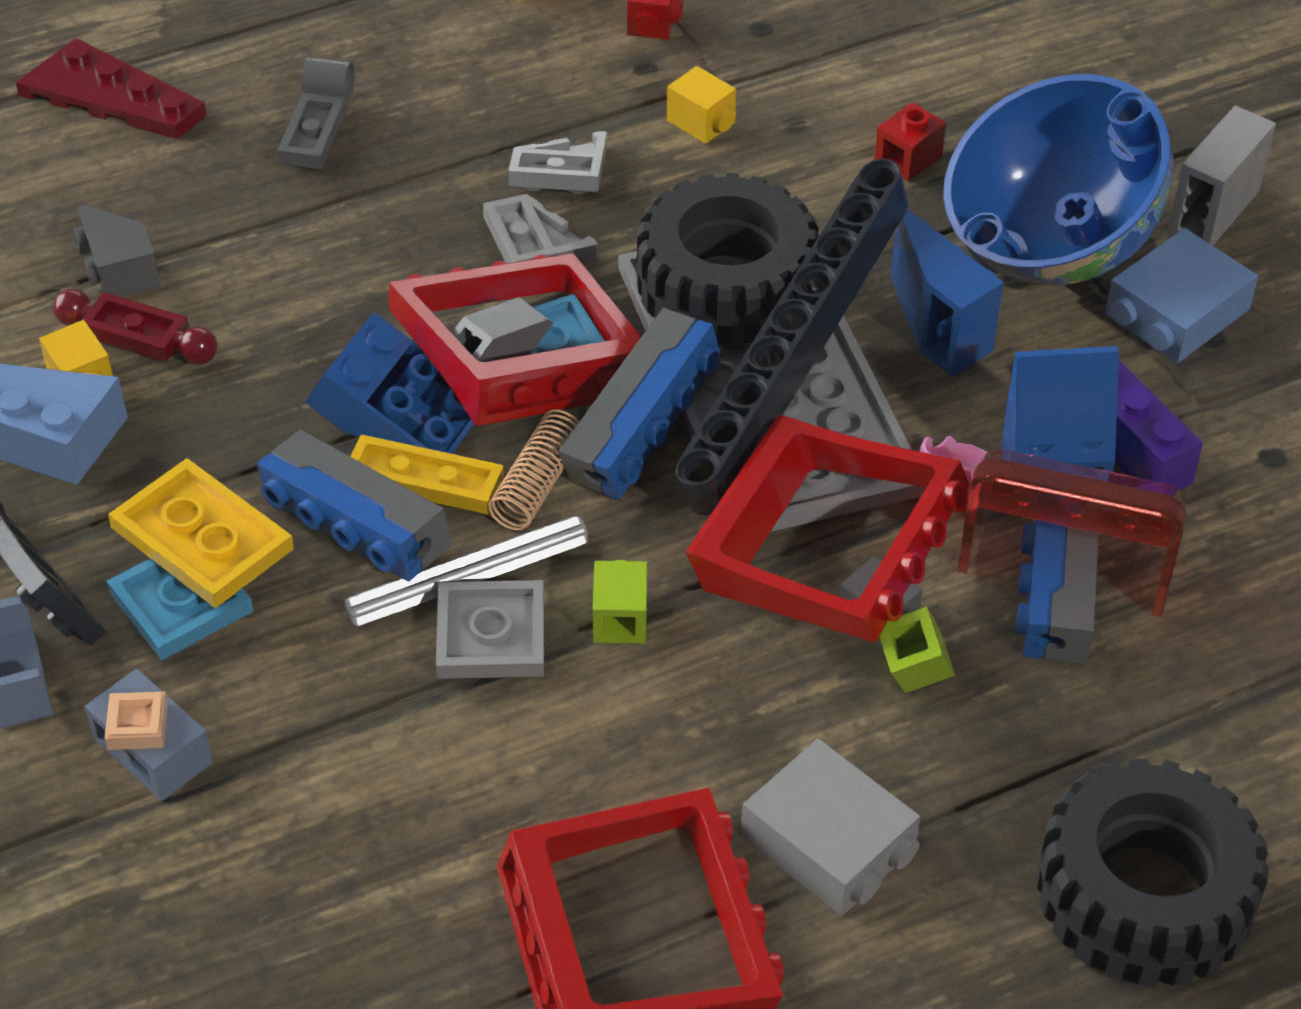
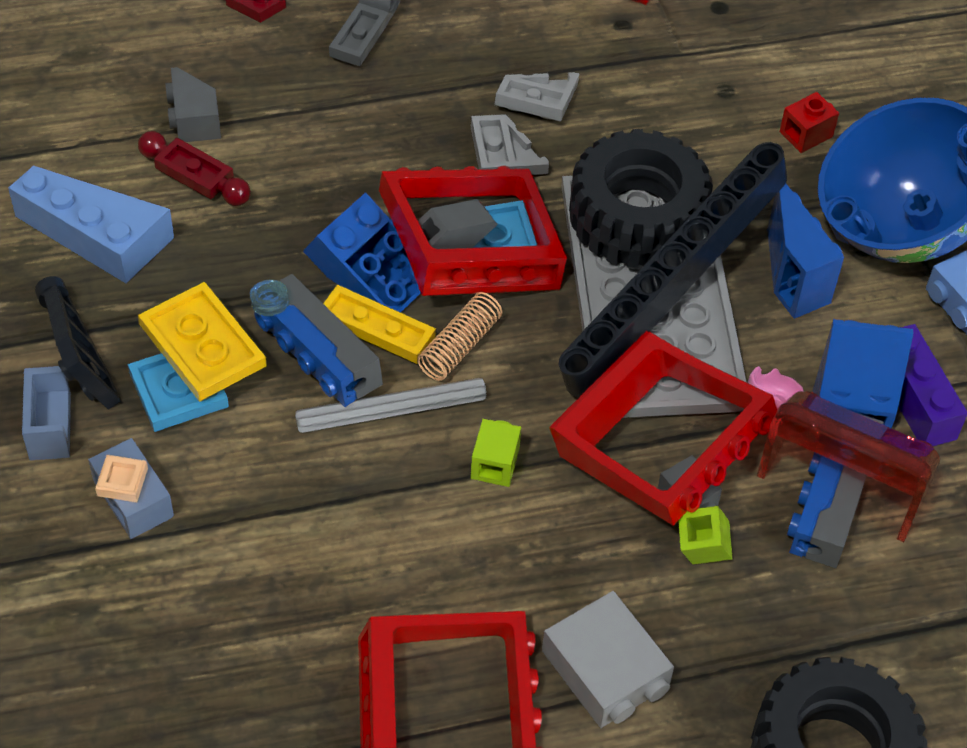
camera: 10 degrees right, 5 degrees up
yellow brick [39,320,113,376] -> none
light grey plate [436,580,544,679] -> none
piece [558,308,722,500] -> none
yellow brick [667,66,736,144] -> none
none -> clear light blue tile [250,280,289,316]

